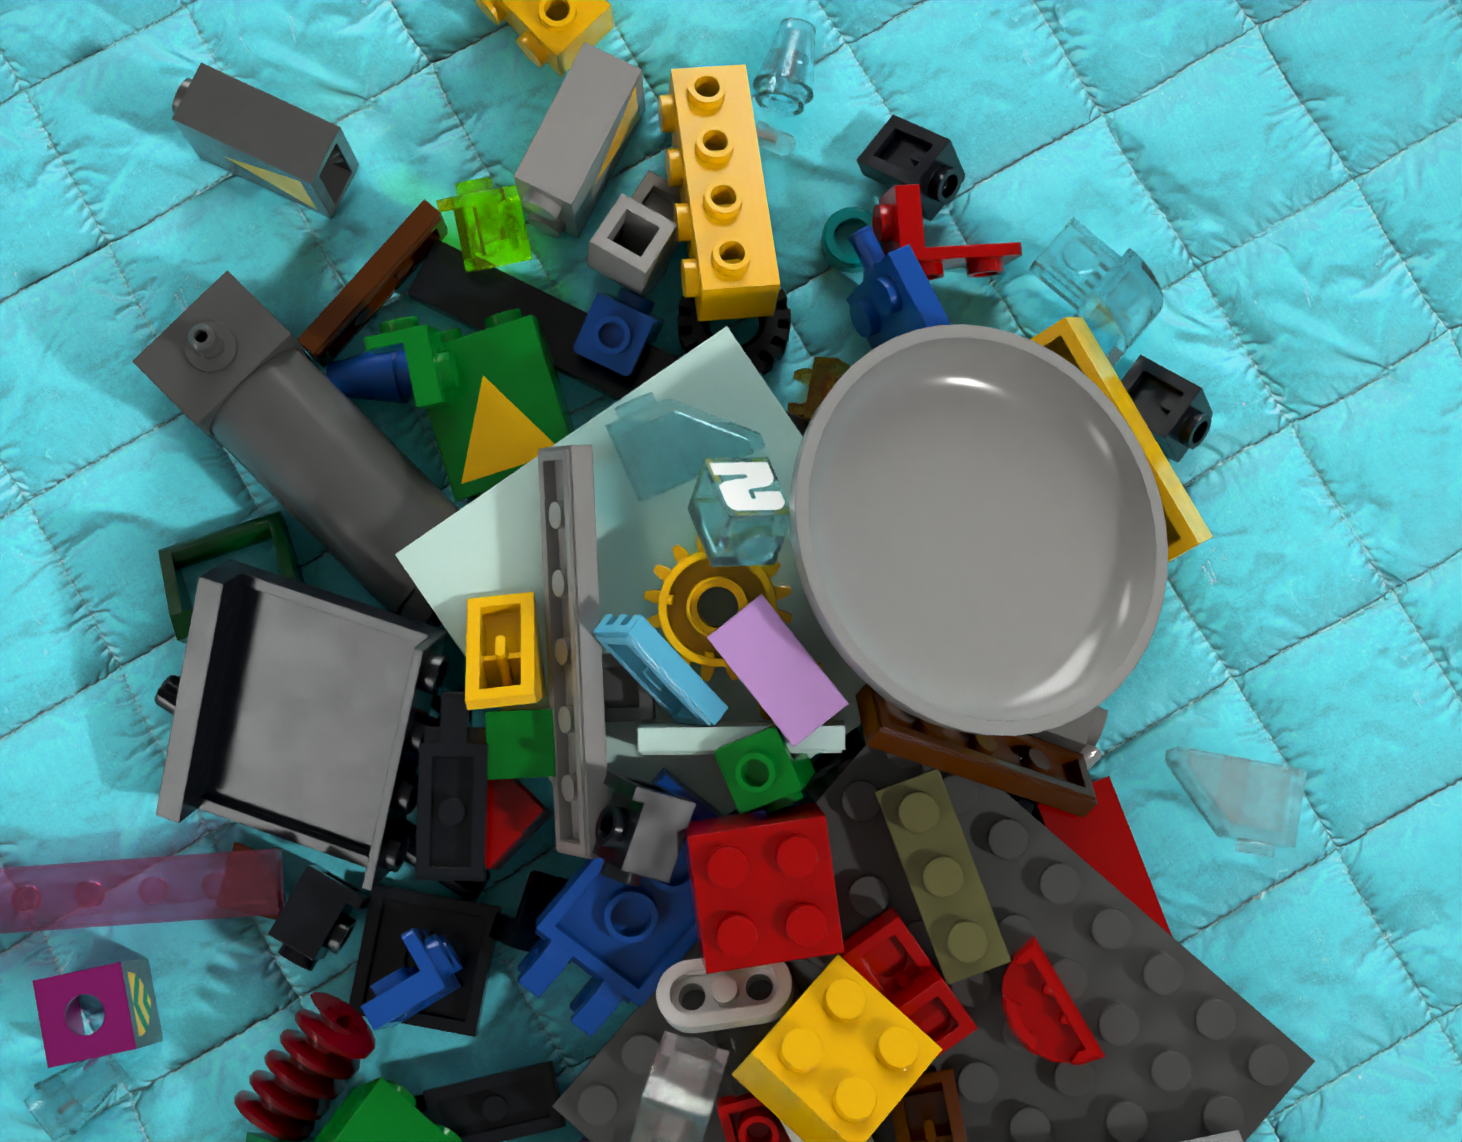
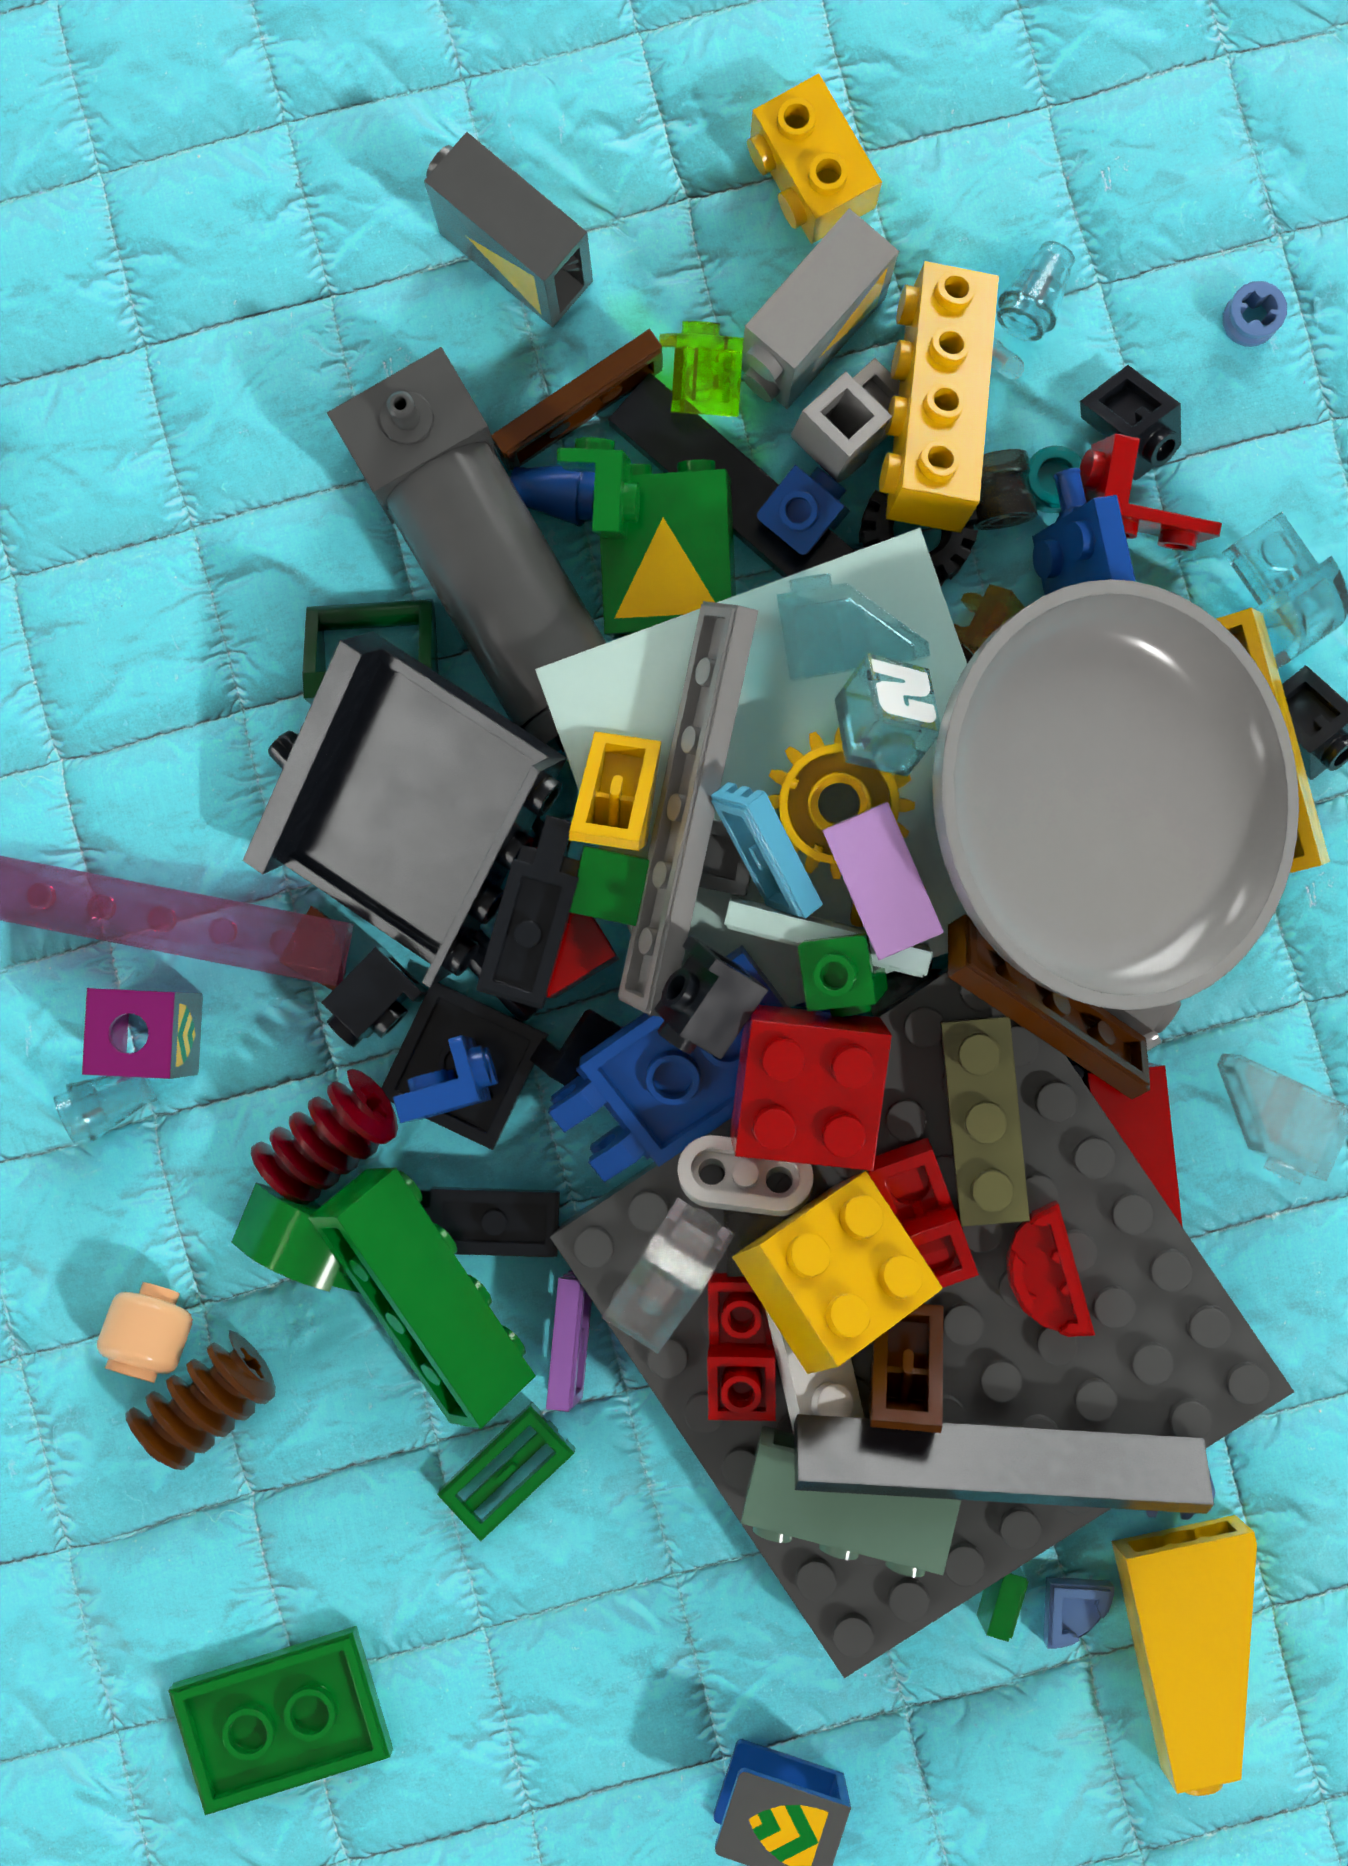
camera: 20 degrees right, 5 degrees up
none -> clear smoke wheel [974,449,1038,530]
none -> medium blue bush [1223,281,1287,347]

